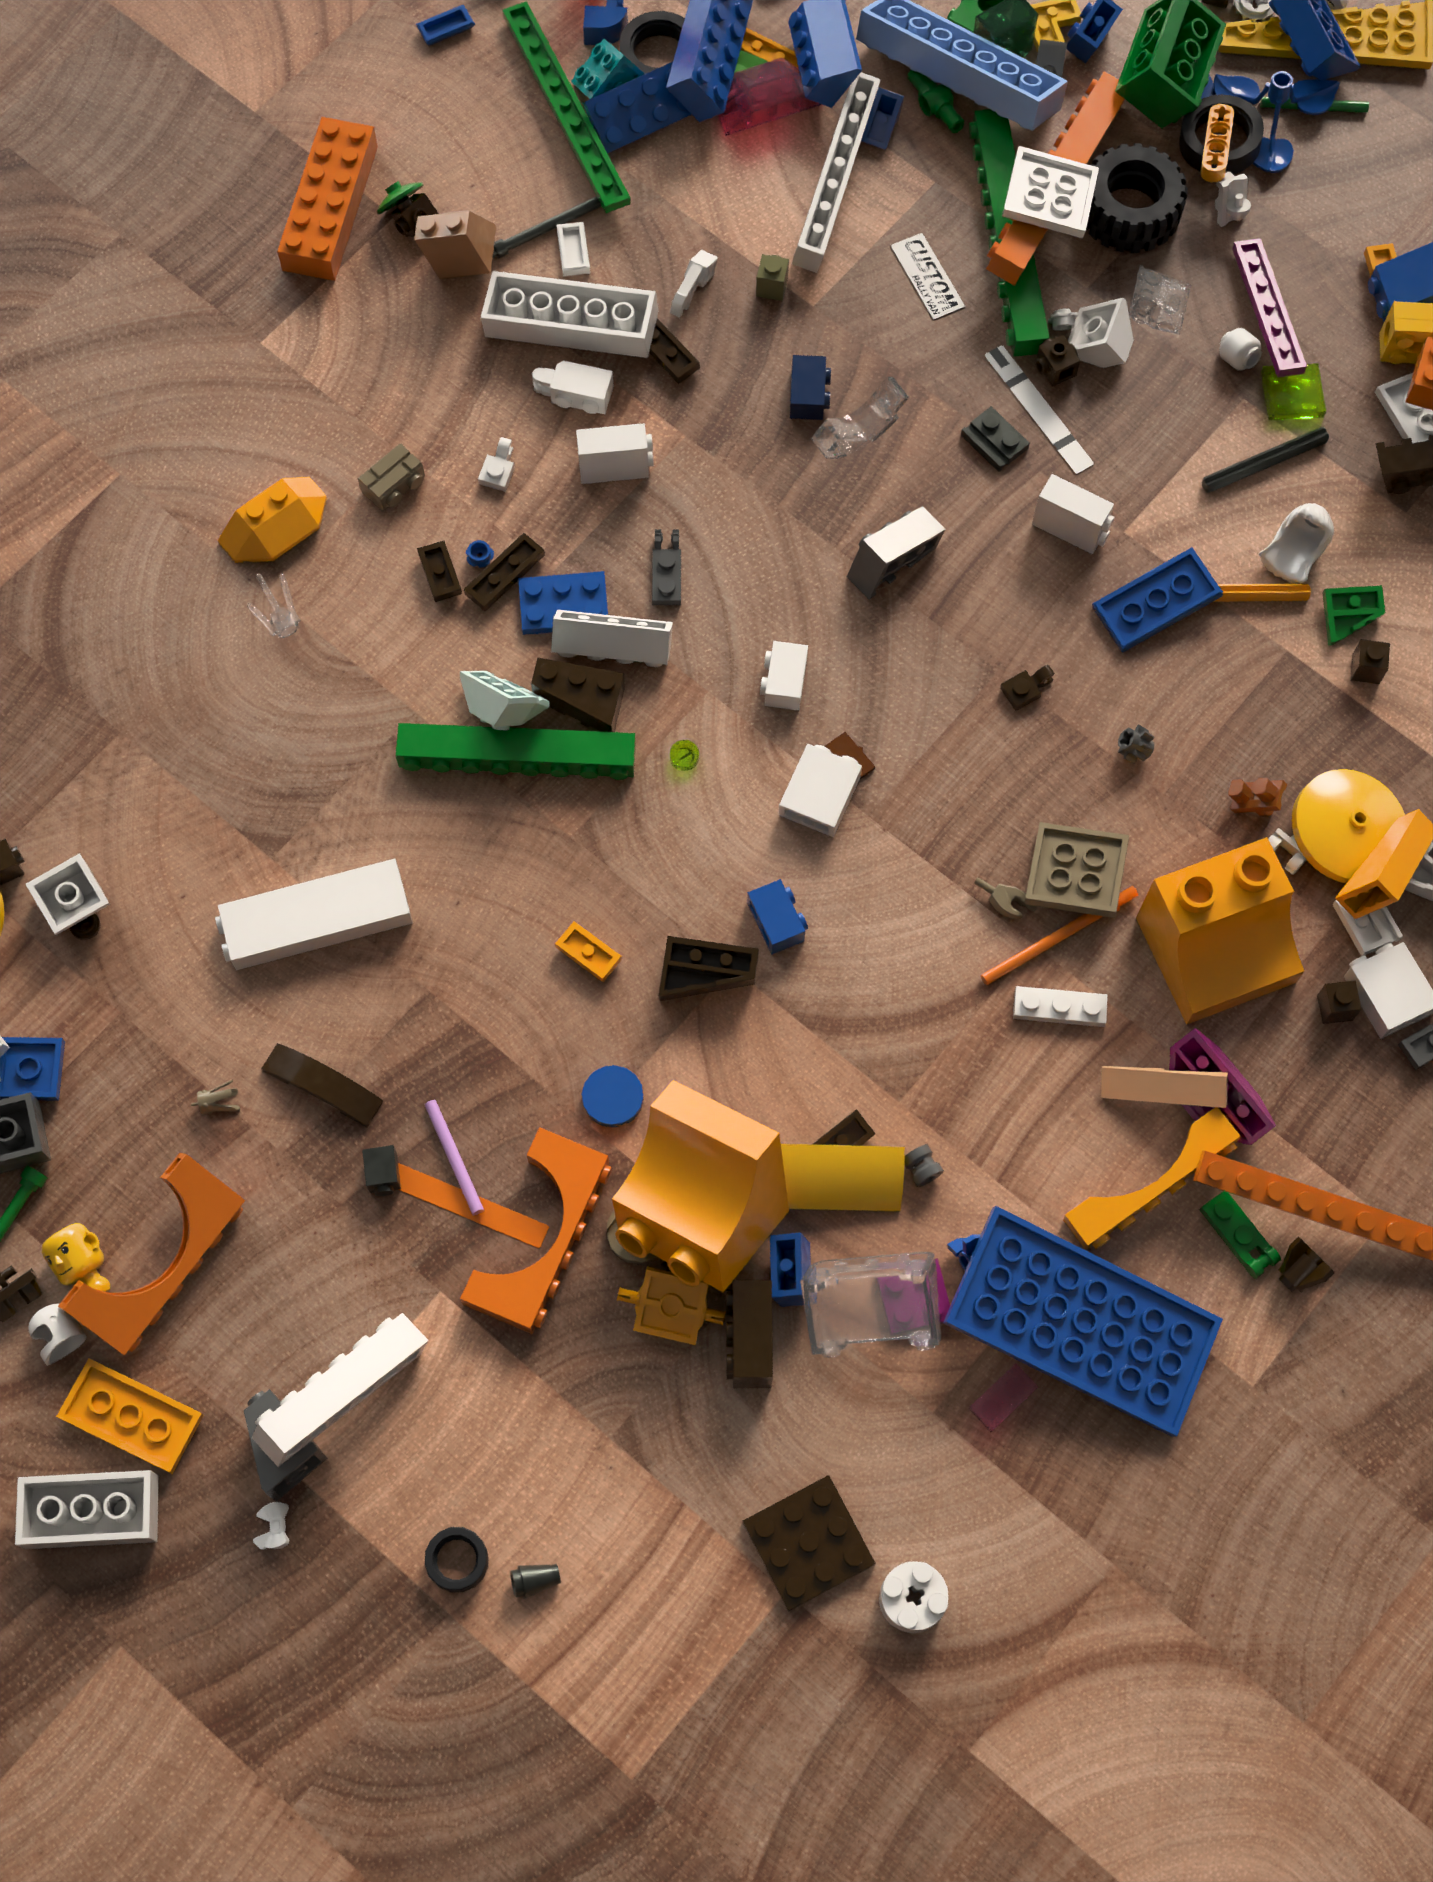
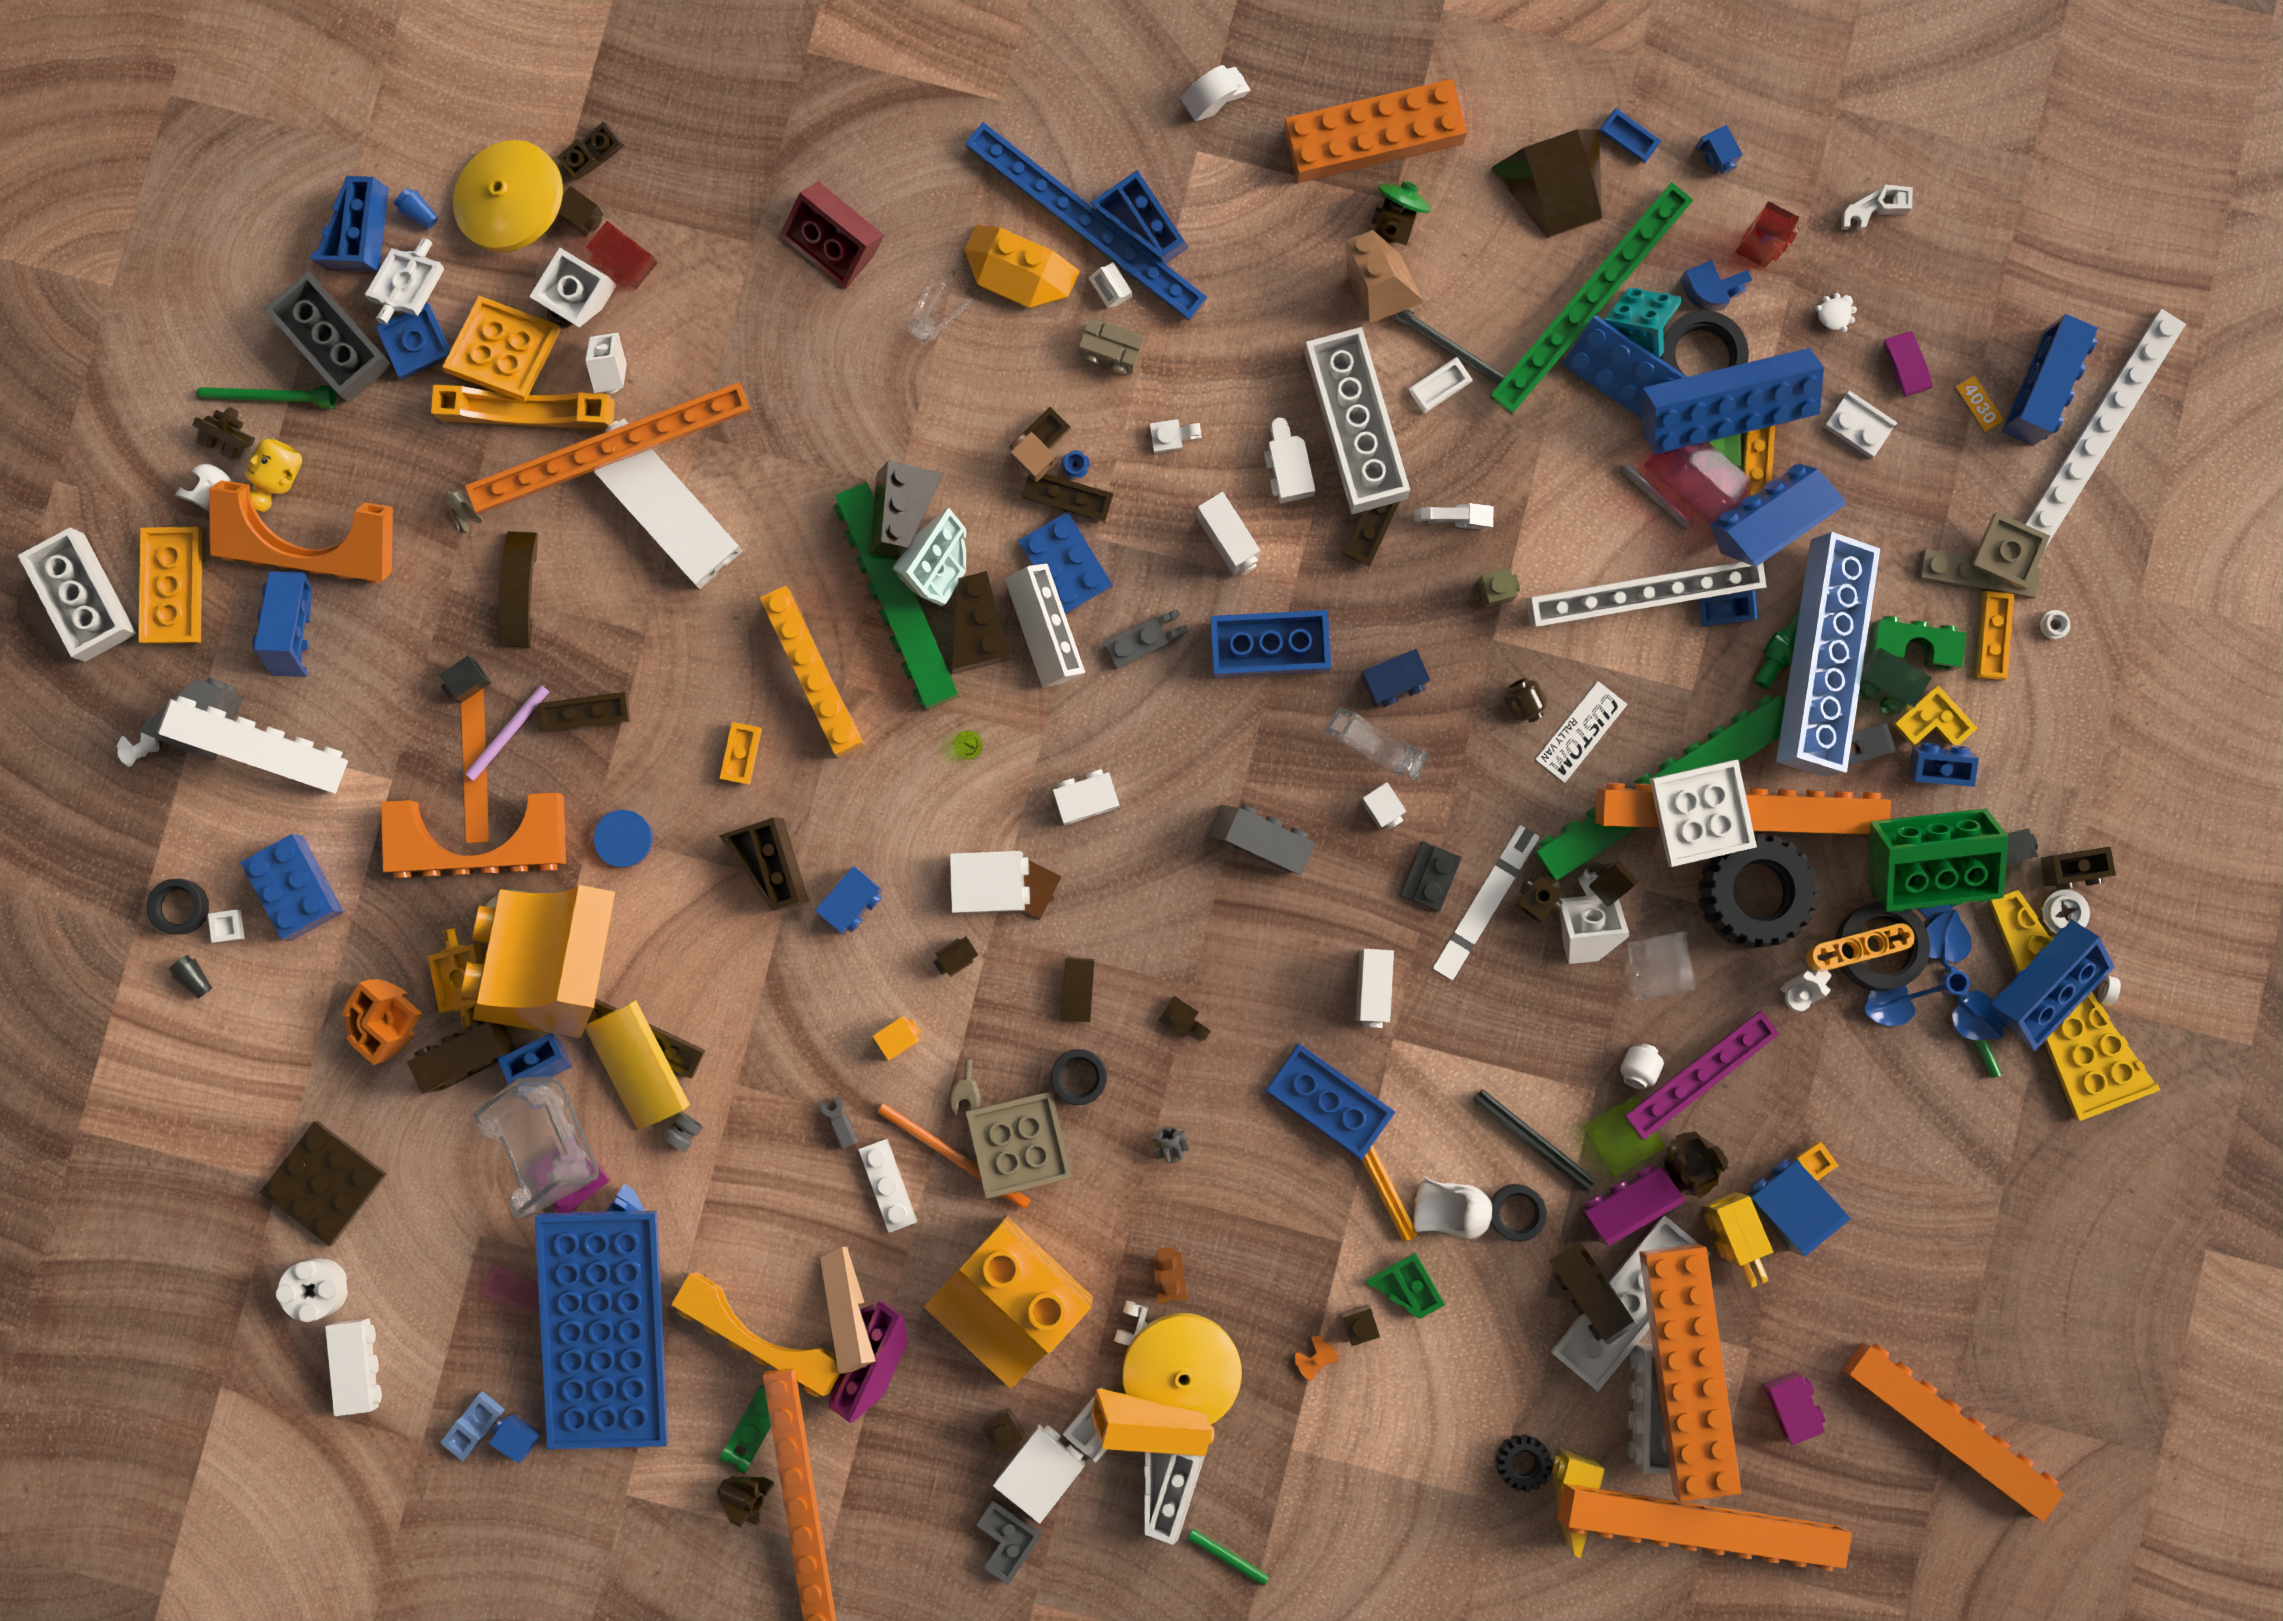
camera: 65 degrees right, 15 degrees up
none -> white plate [208,910,245,943]
none -> blue brick [240,834,344,941]
none -> blue wedge [252,572,312,677]
none -> white brick [325,1318,382,1416]
none -> orange brick [342,979,423,1065]
none -> light orange arch [431,385,615,430]
none -> medium blue slope [440,1391,505,1461]
none -> light orange plate [442,296,561,402]
none -> orange plate [465,382,751,514]
none -> blue brick [489,1414,542,1464]
none -> dark brown plate [538,692,631,733]
none -> clear red brick [585,221,657,290]
none -> white brick [586,333,627,394]
none -> light orange arch [760,585,865,758]
none -> dark red slope [779,182,884,289]
none -> dark grey bar [820,1096,859,1150]
none -> wedge [870,461,943,560]
none -> light orange brick [873,1016,921,1061]
none -> dark brown brick [933,936,979,977]
none -> blue plate [965,122,1207,321]
none -> medium nougat brick [1011,432,1057,482]
none -> black tyre [1052,1049,1107,1105]
none -> dark brown slope [1061,957,1095,1022]
none -> white piece [1089,262,1132,308]
none -> blue wedge [1090,169,1188,264]
none -> white brick [1180,65,1250,121]
none -> blue brick [1210,610,1331,679]
none -> orange piece [1295,1336,1339,1381]
none -> white brick [1360,782,1407,830]
none -> black tyre [1490,1184,1547,1242]
none -> dark brown wedge [1491,129,1602,238]
none -> dark brown head [1504,678,1548,723]
none -> magenta slope [1580,1165,1686,1246]
none -> dark brown slope [1589,860,1639,906]
none -> flat silver bar [1621,463,1693,529]
none -> dark brown piece [1663,1131,1729,1198]

